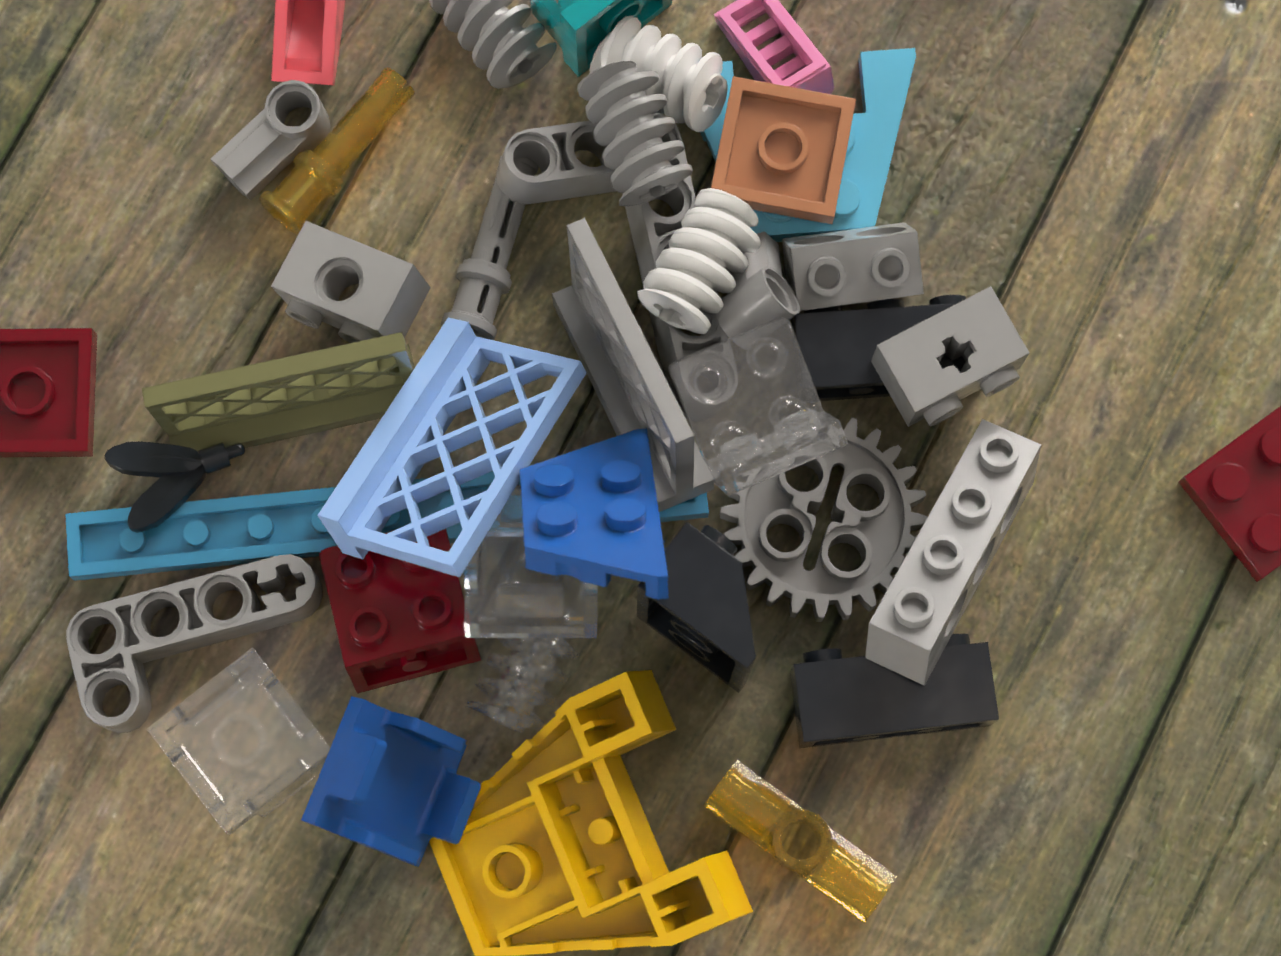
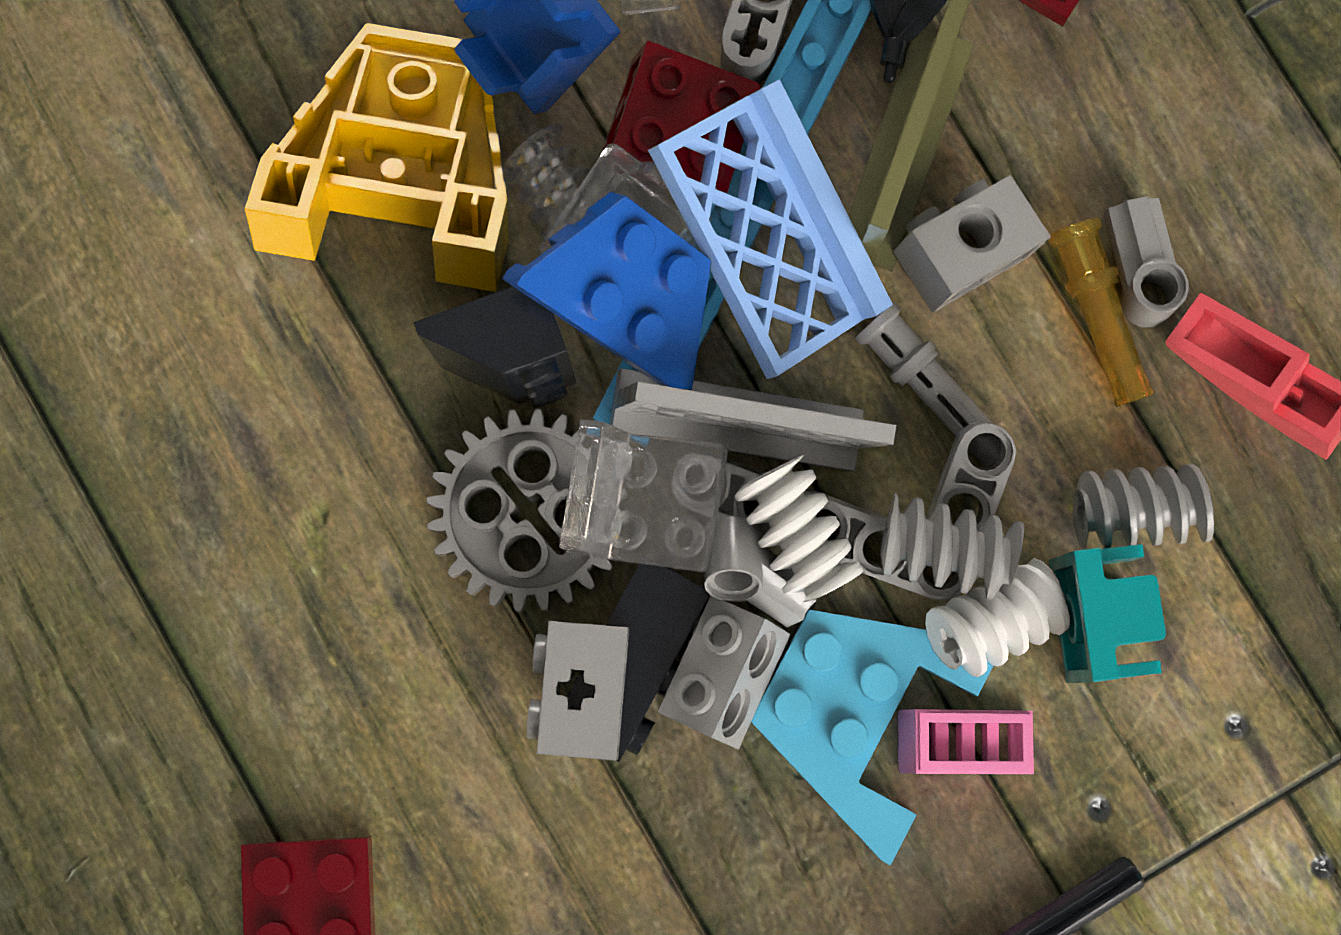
camera: 125 degrees right, 5 degrees up
clear yellow piece [703,759,897,924] -> none
nougat plate [711,76,856,224] -> none
black brick [790,634,999,748] -> none
light grey brick [865,419,1041,686] -> none

